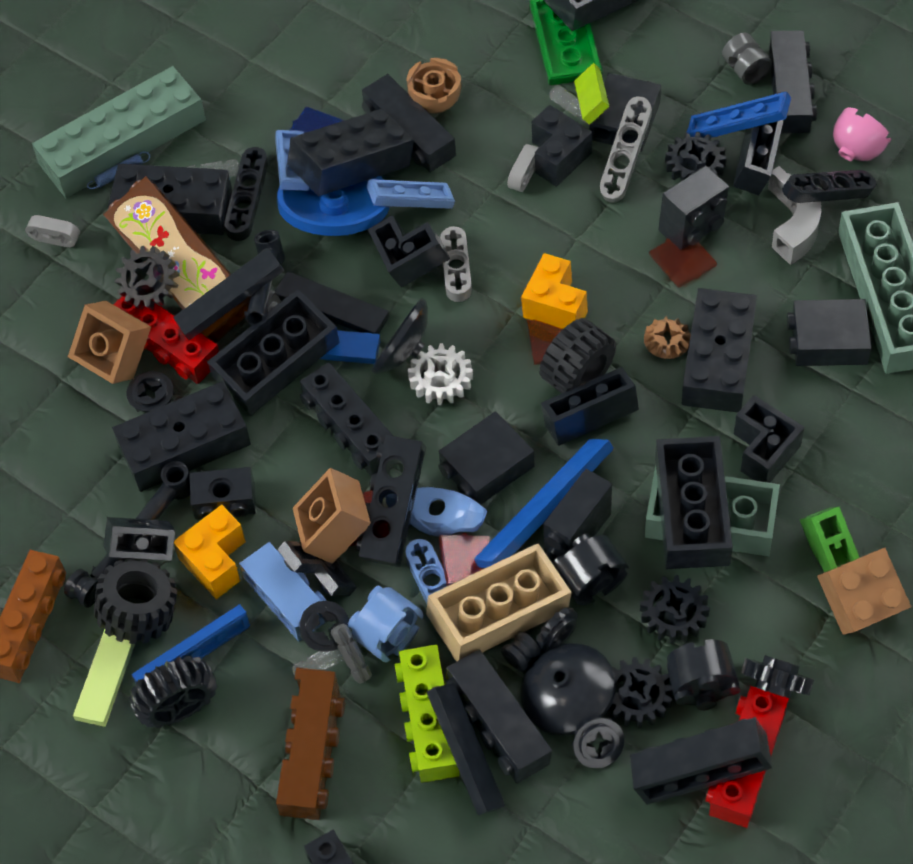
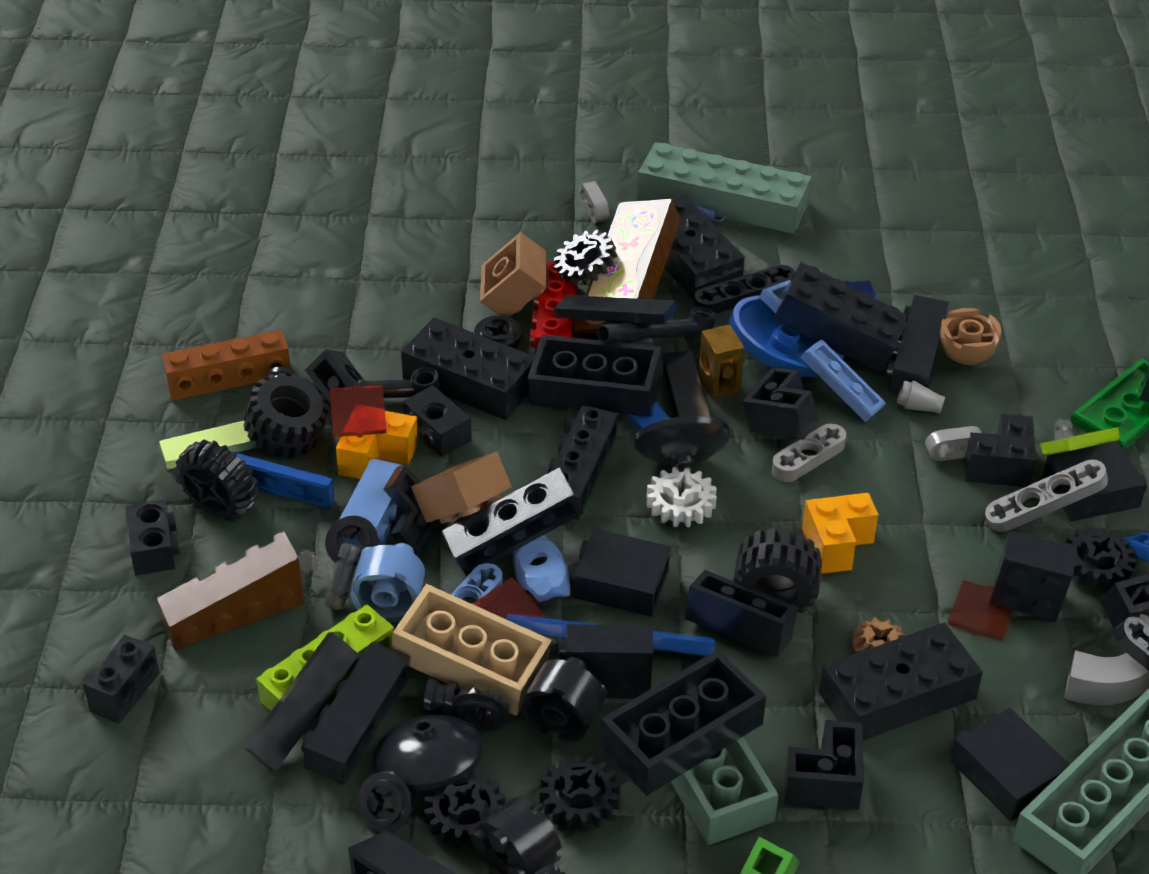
camera: 50 degrees right, 15 degrees down
none -> black brick [125,499,180,576]
none -> clear red piece [330,384,387,438]
none -> pearl gold brick [698,325,745,400]
none -> light grey cone [897,380,945,414]

